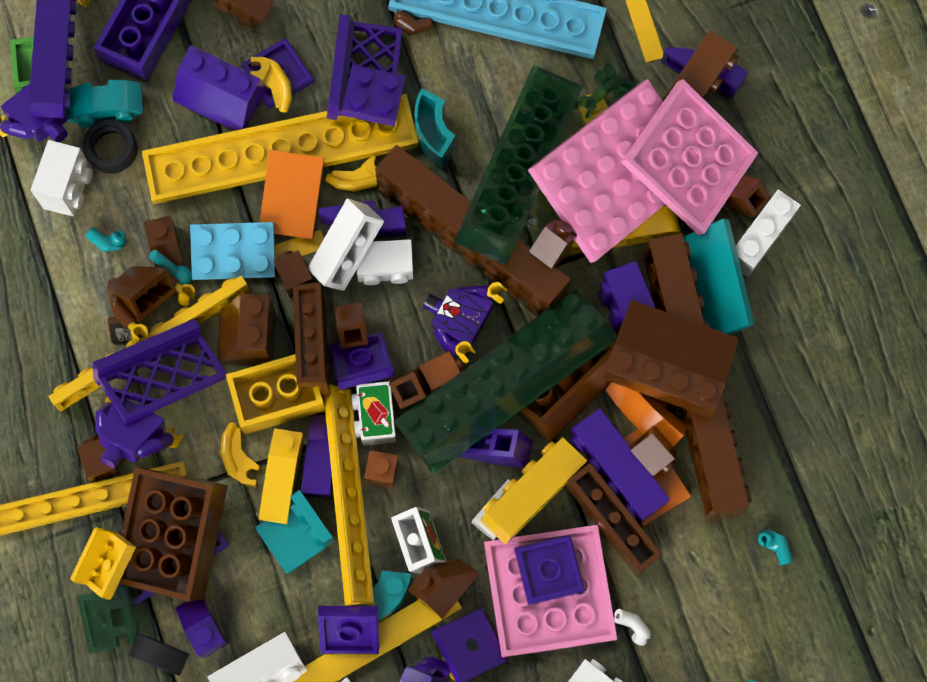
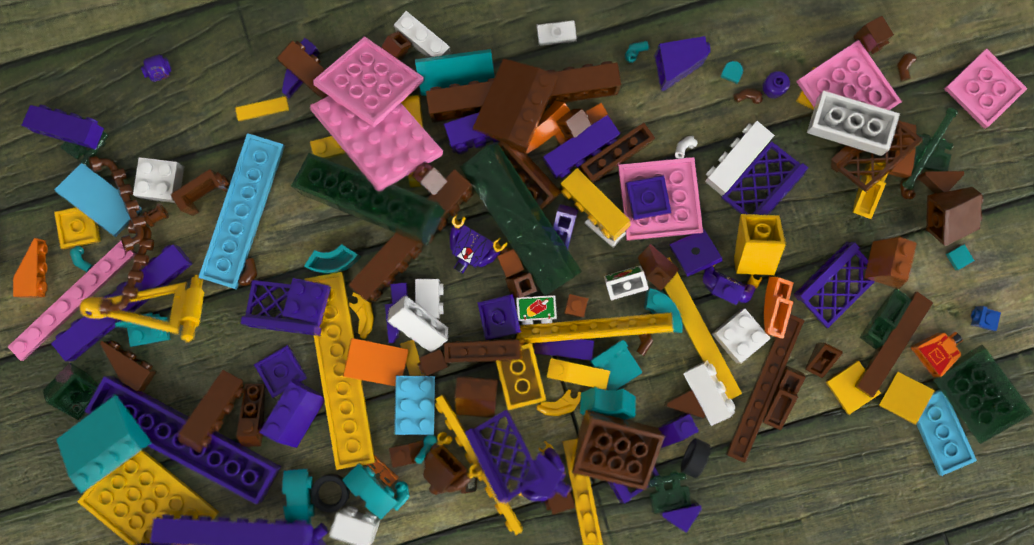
camera: 85 degrees left, 10 degrees up
yellow bracket [71,527,136,600] -> none
yellow piece [250,57,292,112] -> none
dark purple tile [318,606,379,654] -> none
reddish brown brick [334,302,368,349] -> none
clear green bar [574,63,635,118] -> none
none -> reddish brown slope [236,384,265,447]
none -> teal brick [343,463,398,519]
none -> orange piece [366,455,399,487]
none -> white plate [537,21,577,45]
none -> teal brick [580,387,636,420]
none -> reddish brown arm [636,333,653,356]
none -> dark purple slope [654,36,710,91]
none -> dark purple slope [660,503,702,533]
none -> reddish brown slope [664,389,705,418]

